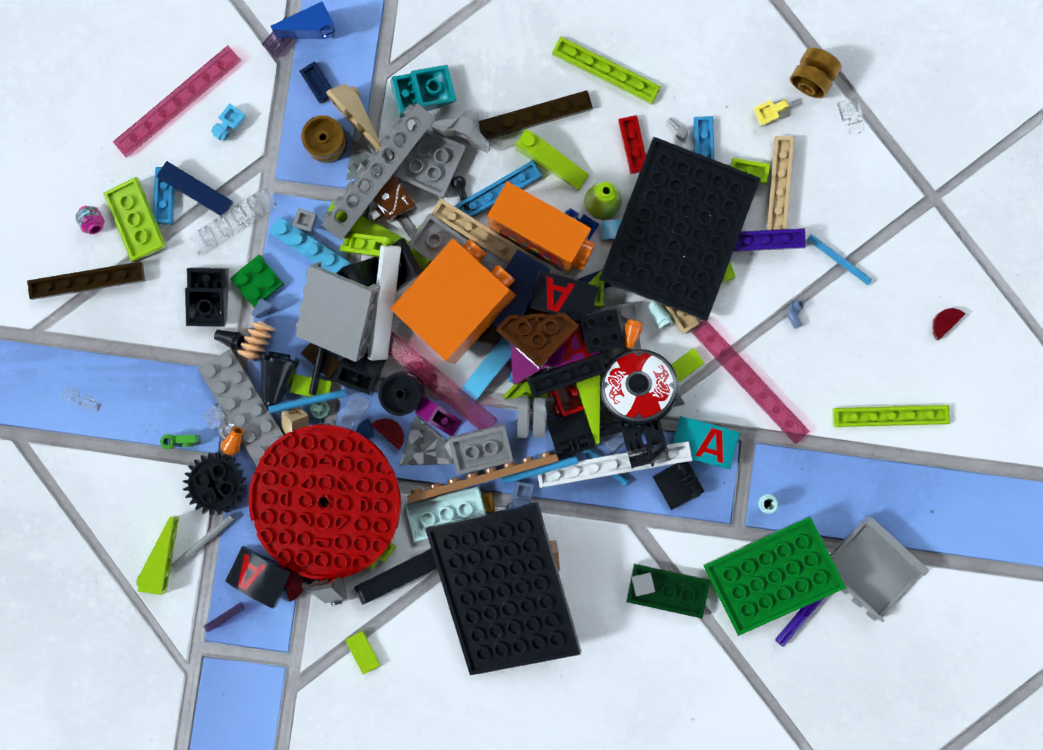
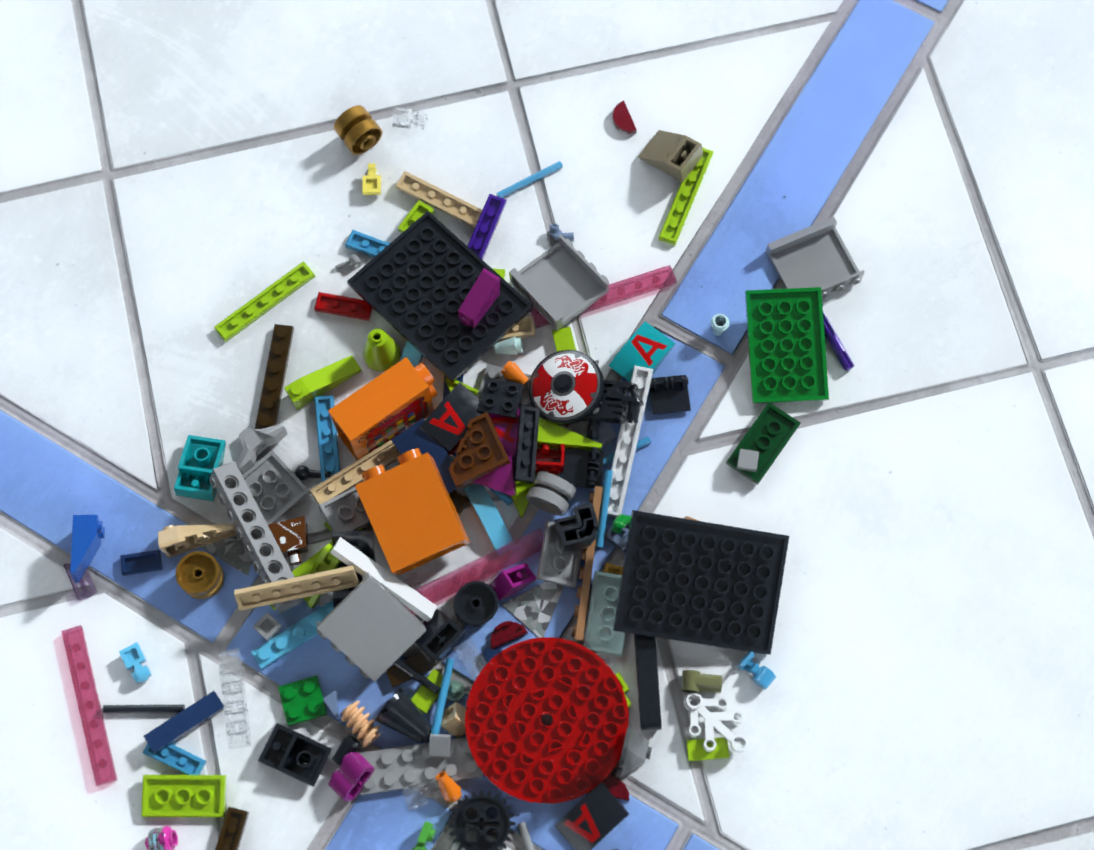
camera: 65 degrees left, 15 degrees down
none -> black bar [103,704,185,713]
none -> tan plate [234,565,358,611]
none -> magenta brick [328,752,375,801]
none -> light grey tile [429,734,451,757]
none -> magenta slope [458,268,500,328]
none -> light grey panel [509,234,609,330]
none -> black brick [554,503,598,554]
none -> green arm [611,514,631,533]
none -> dark tan slope [638,130,703,182]
none -> olive piece [681,670,722,694]
none -> white plant [683,692,748,753]
none -> dark azure leg [737,651,776,690]

